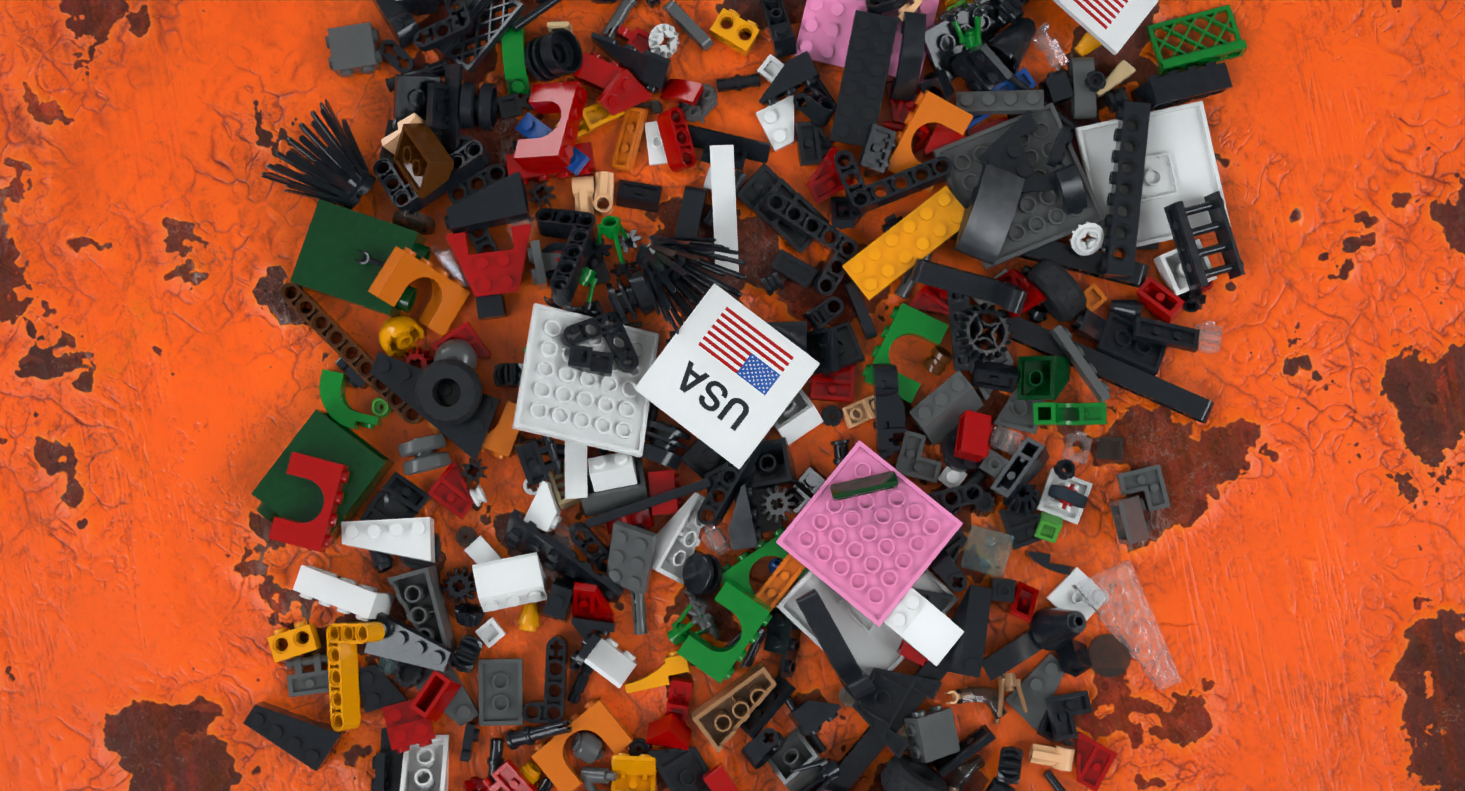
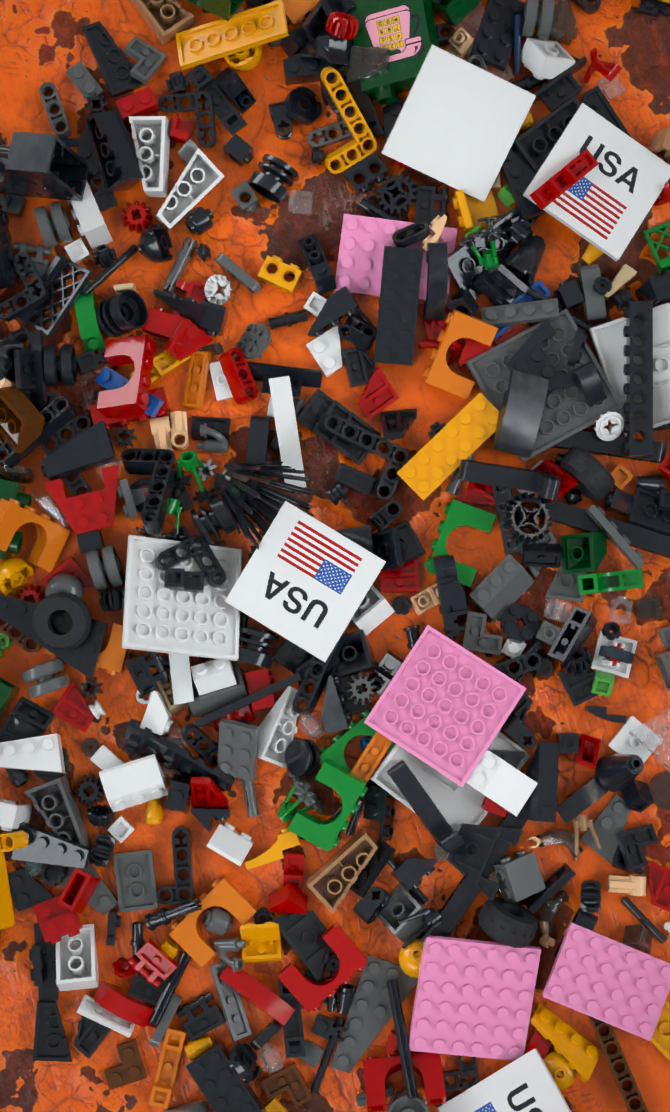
camera: 10 degrees left, 0 degrees up
black axle [568,662,593,704] -> none
black plate [569,632,602,672] -> none
red slope [660,79,705,106] -> none
slope [830,471,898,501] -> none
black beam [834,150,952,214] -> none
black beam [844,279,877,340] -> none
black bracket [858,123,896,178] -> none
reddish brown wheel [923,345,953,376] -> none
red piece [954,410,993,463] -> none
clear light blue slope [960,525,1014,578] -> none
clear wing [1033,22,1068,71] -> none
none -> dark grey wheel [86,544,125,592]
none -> dark grey plant [197,423,228,453]

